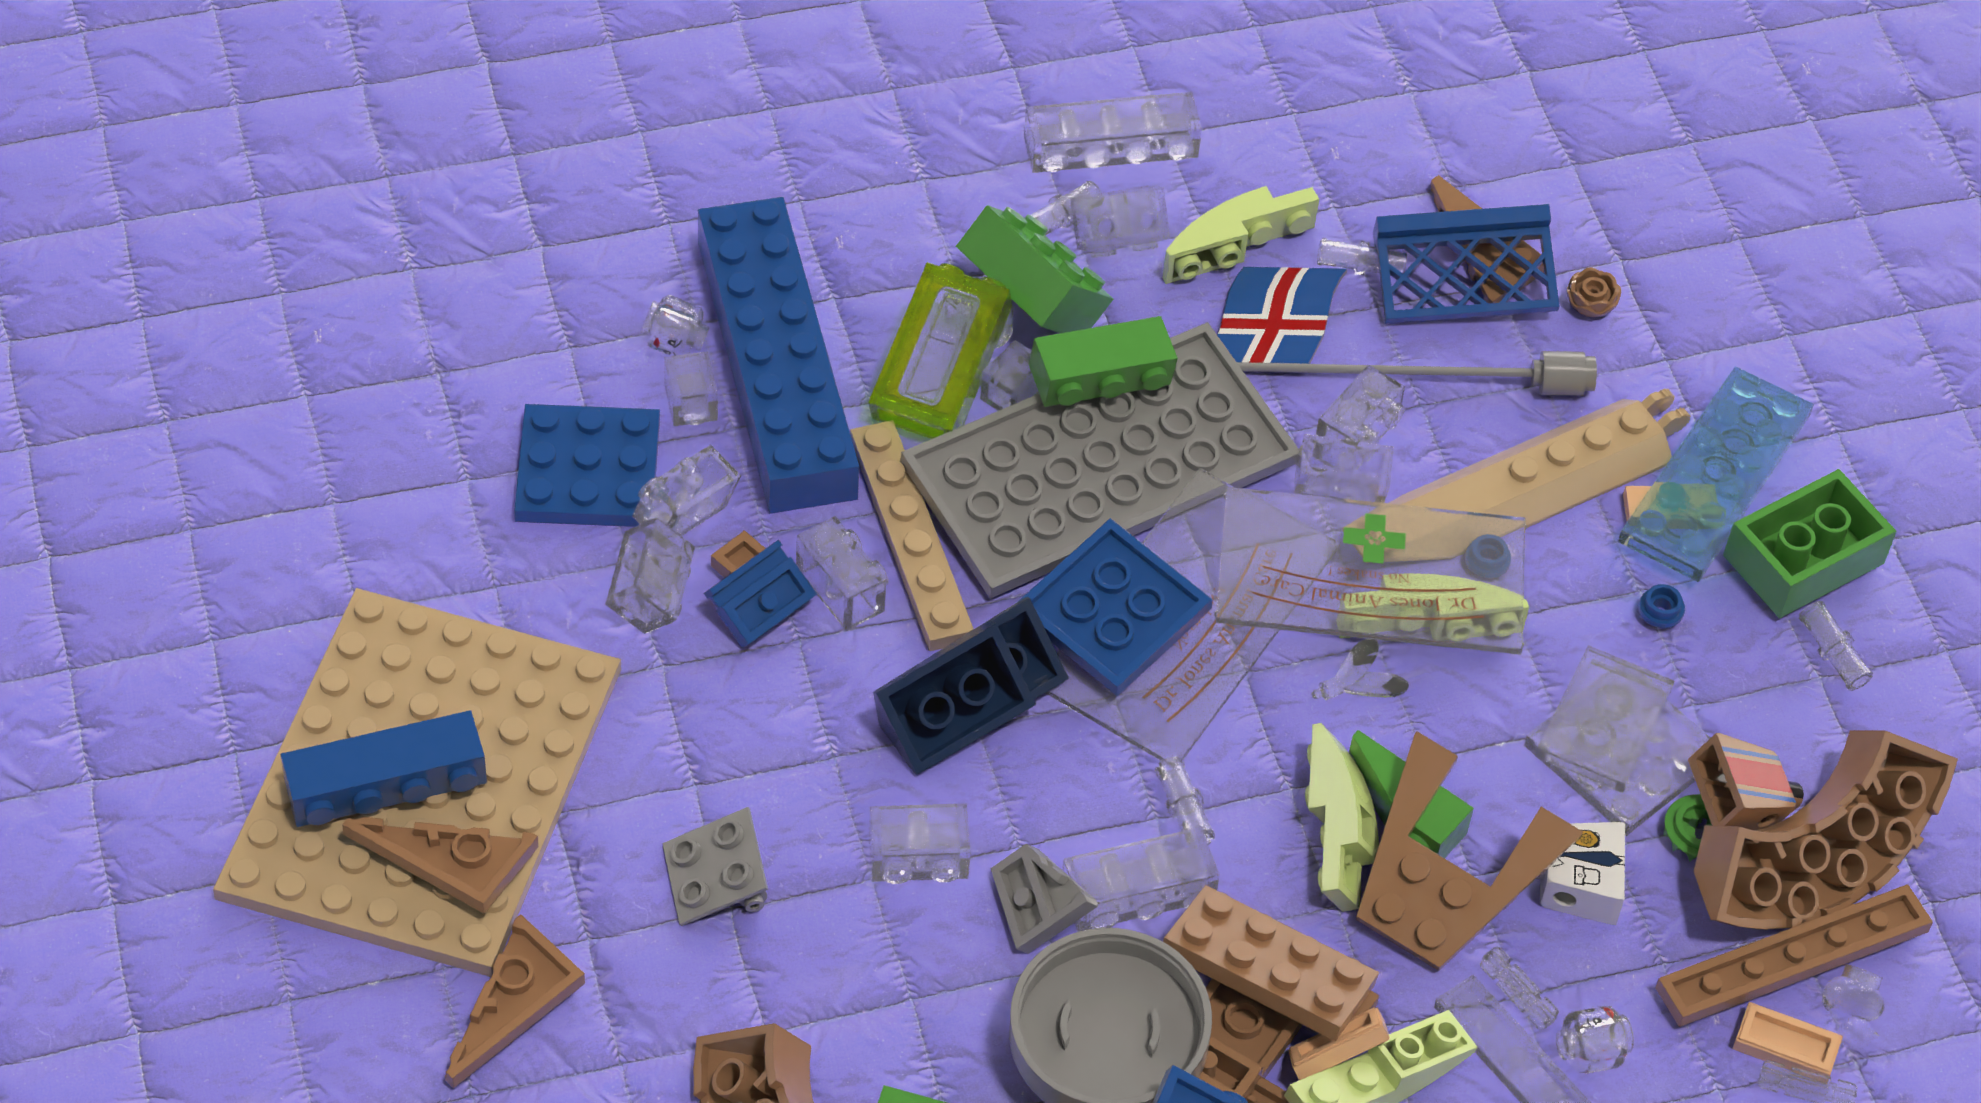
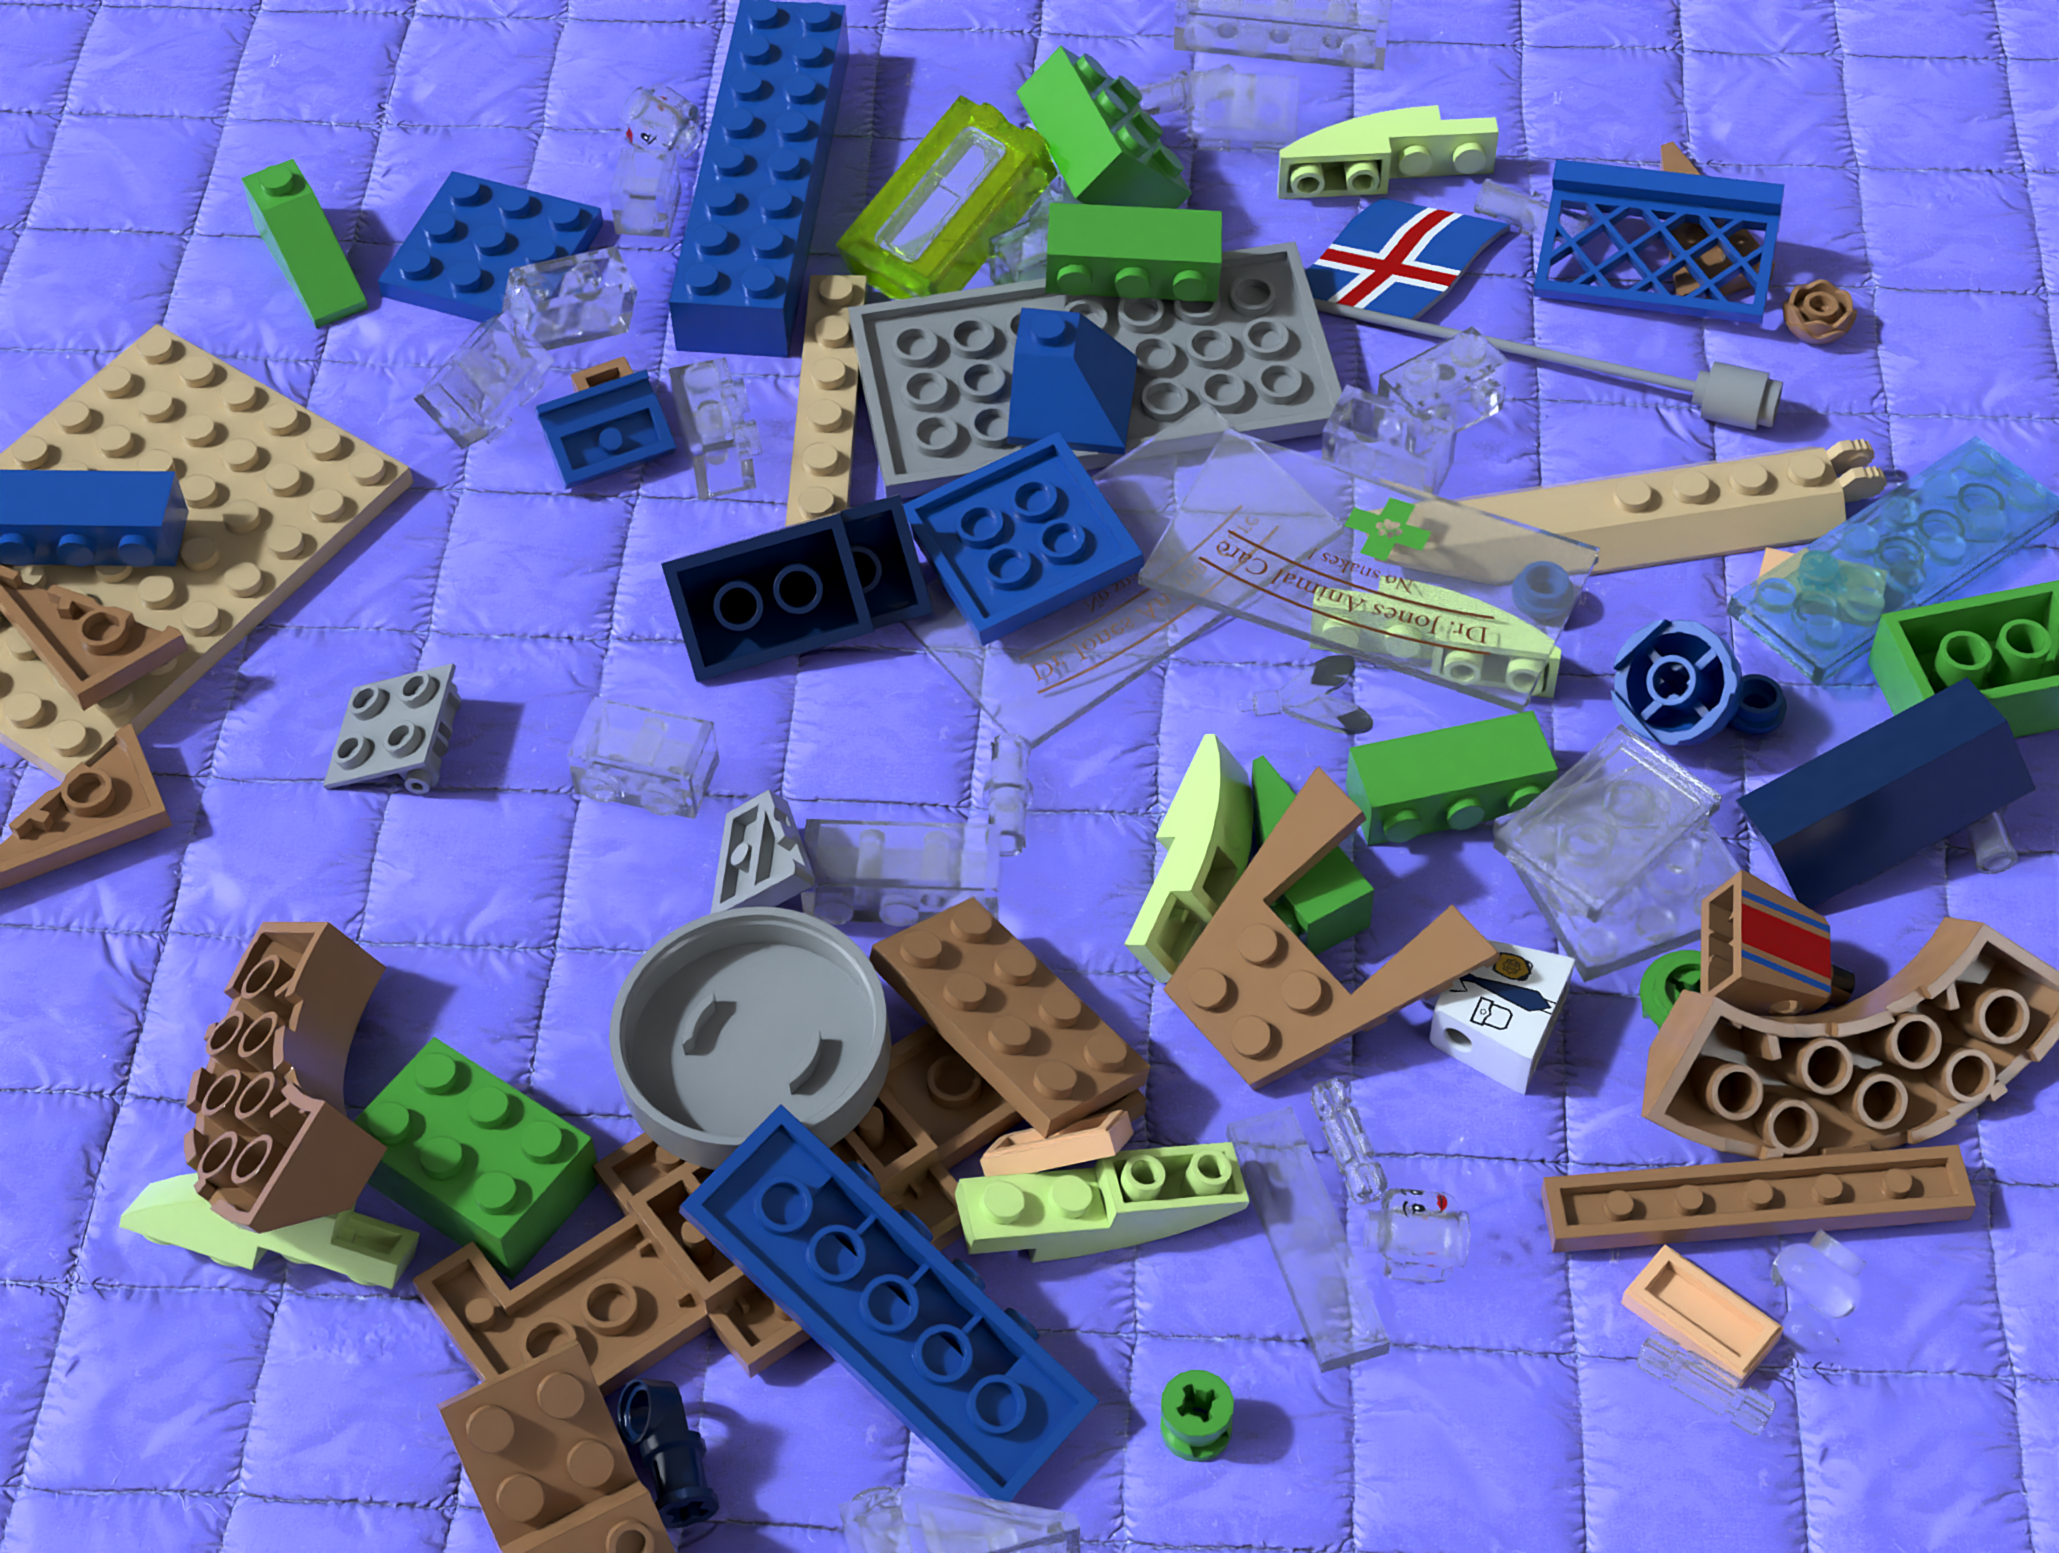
camera: 25 degrees right, 0 degrees up
none -> bright green slope [241,159,368,329]
none -> blue slope [1007,307,1138,455]
none -> bright green brick [1346,710,1558,846]
none -> blue cylinder [1611,619,1744,747]
none -> dark blue slope [1736,677,2036,909]

